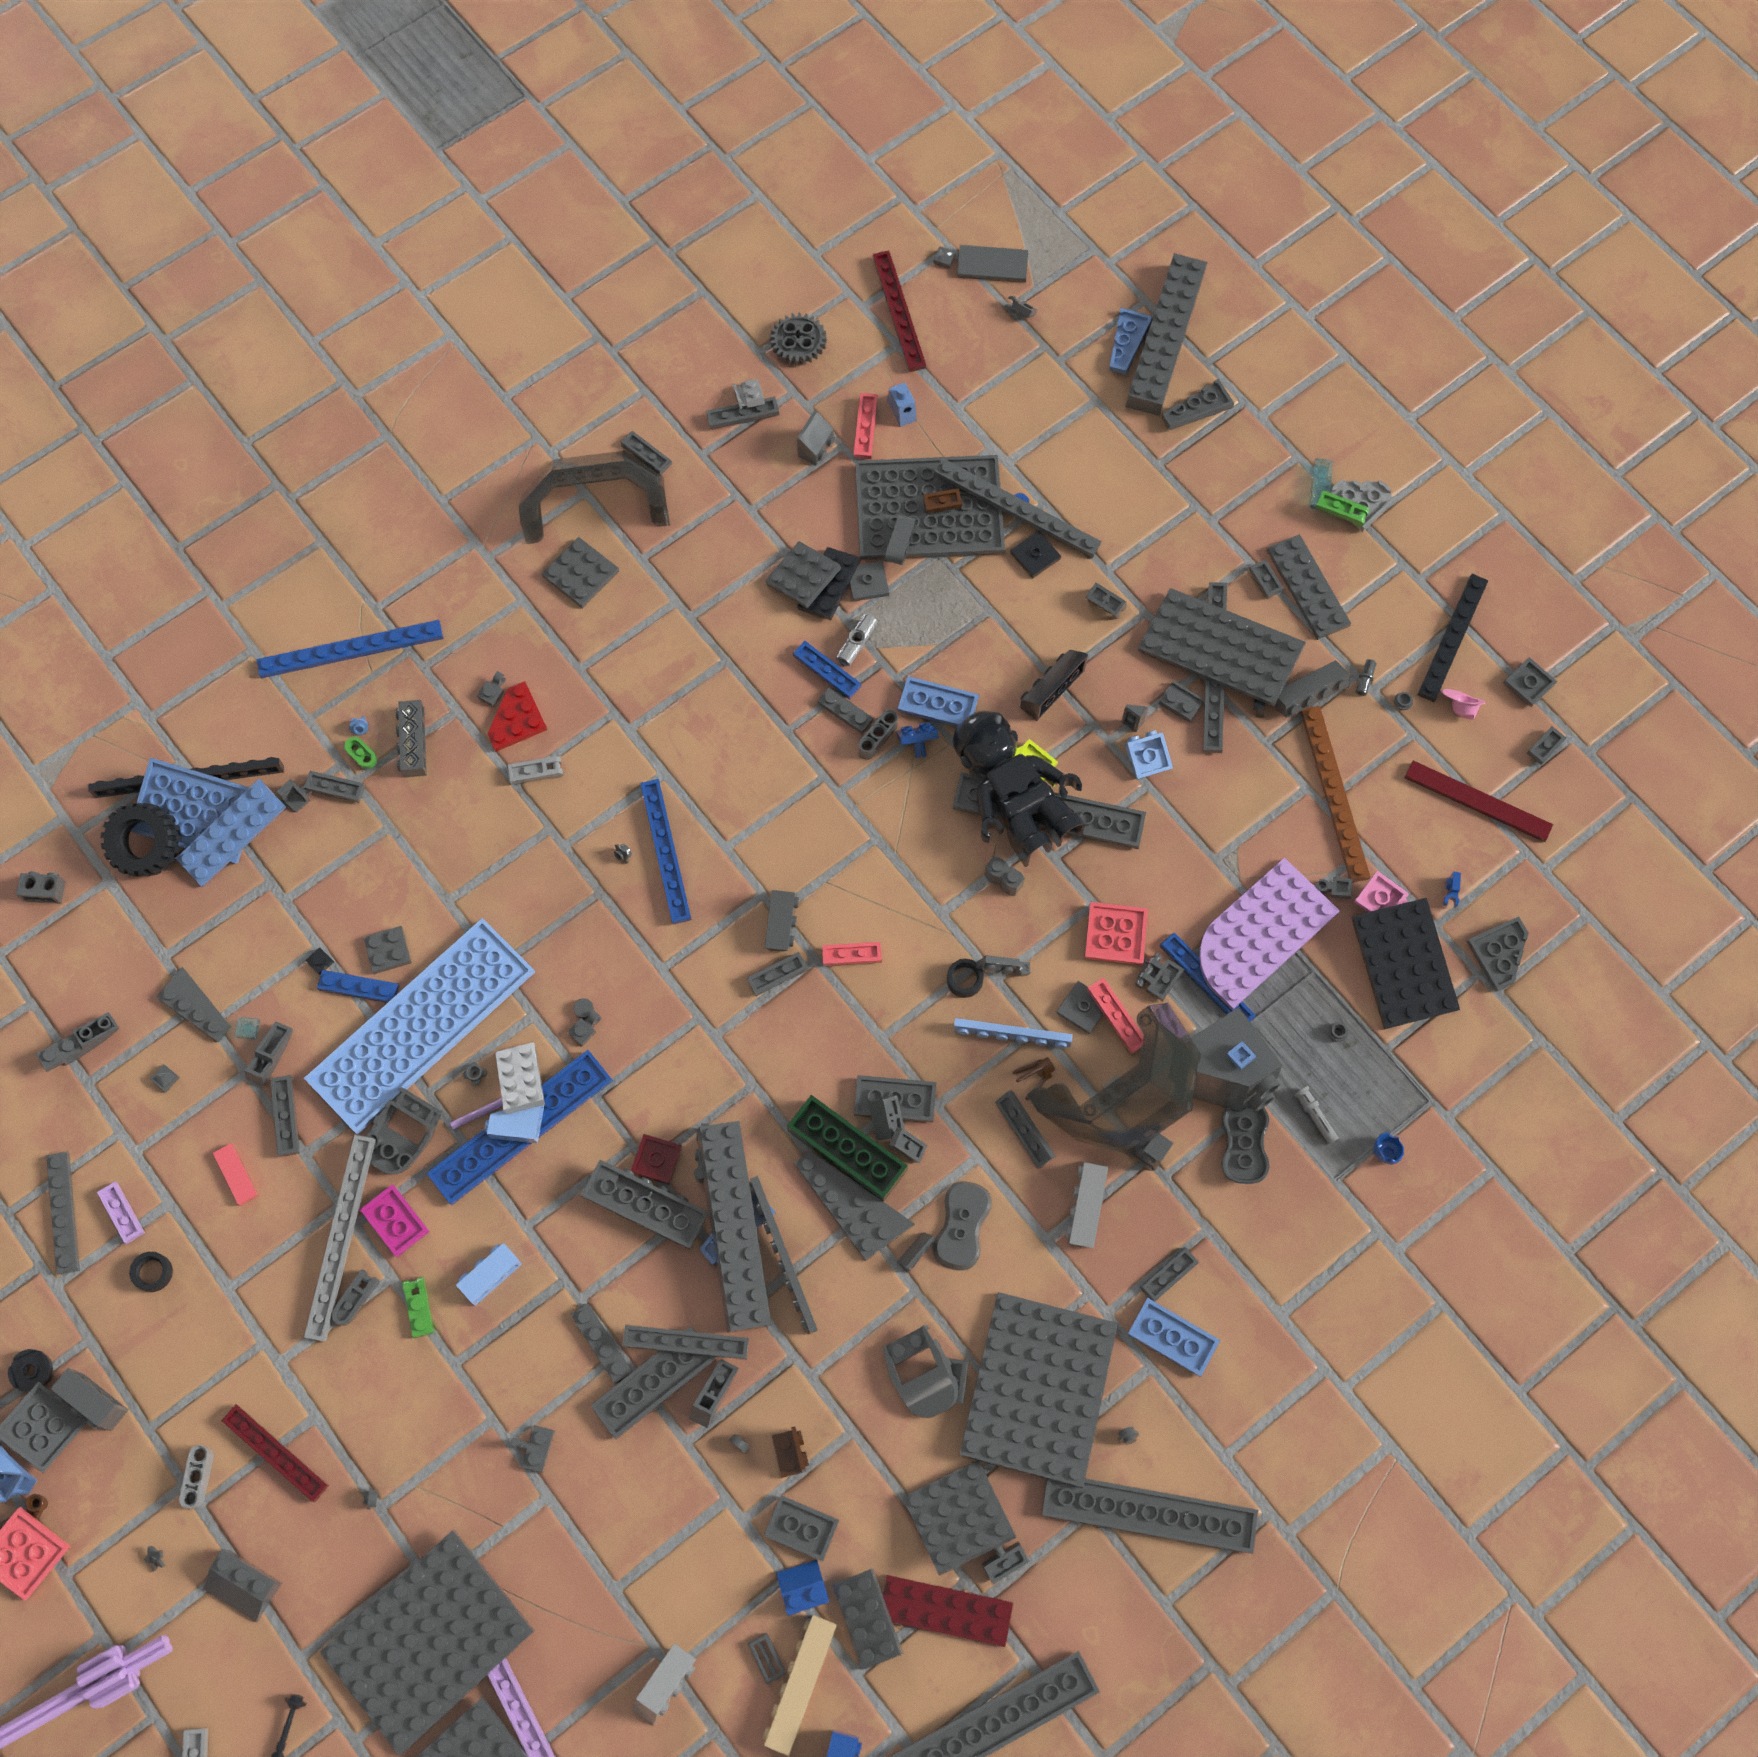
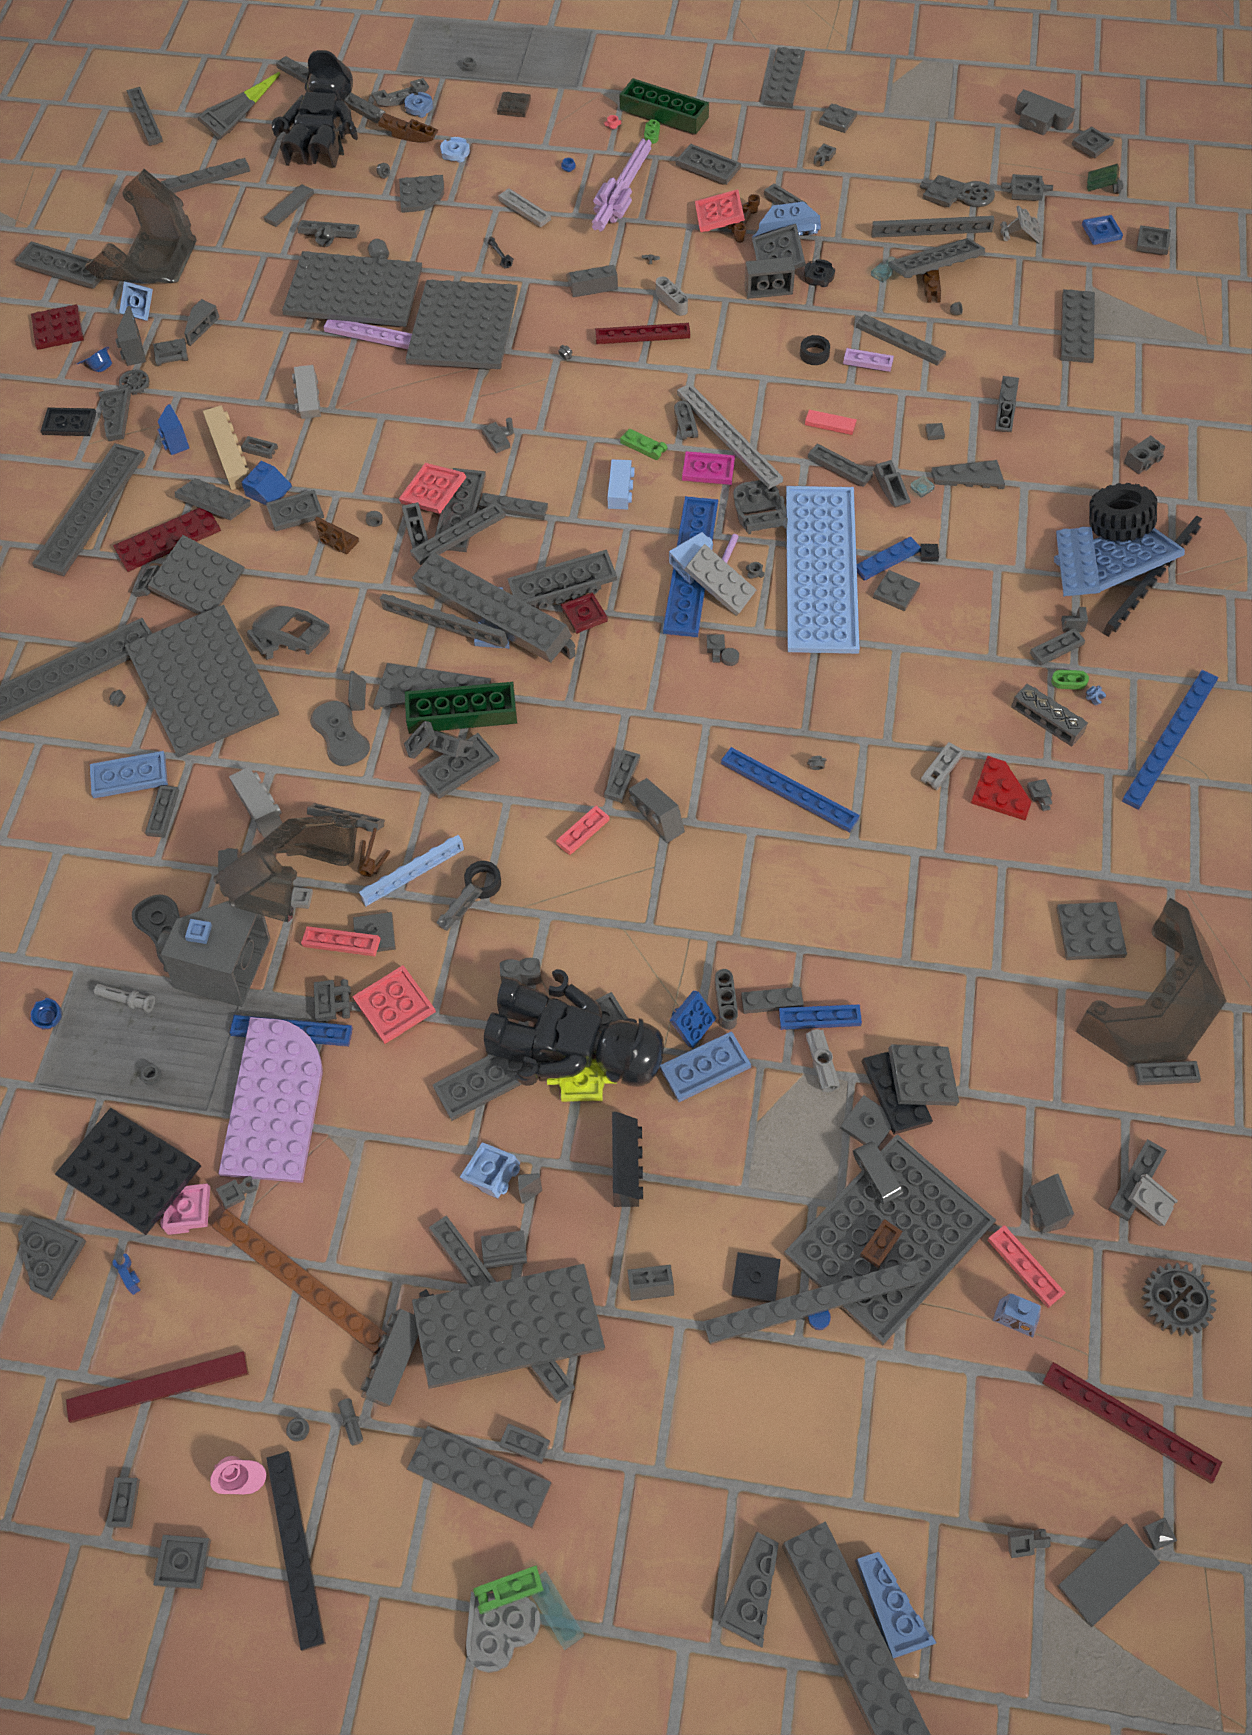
camera: 140 degrees right, 10 degrees down
none -> coral plate [399,463,466,514]

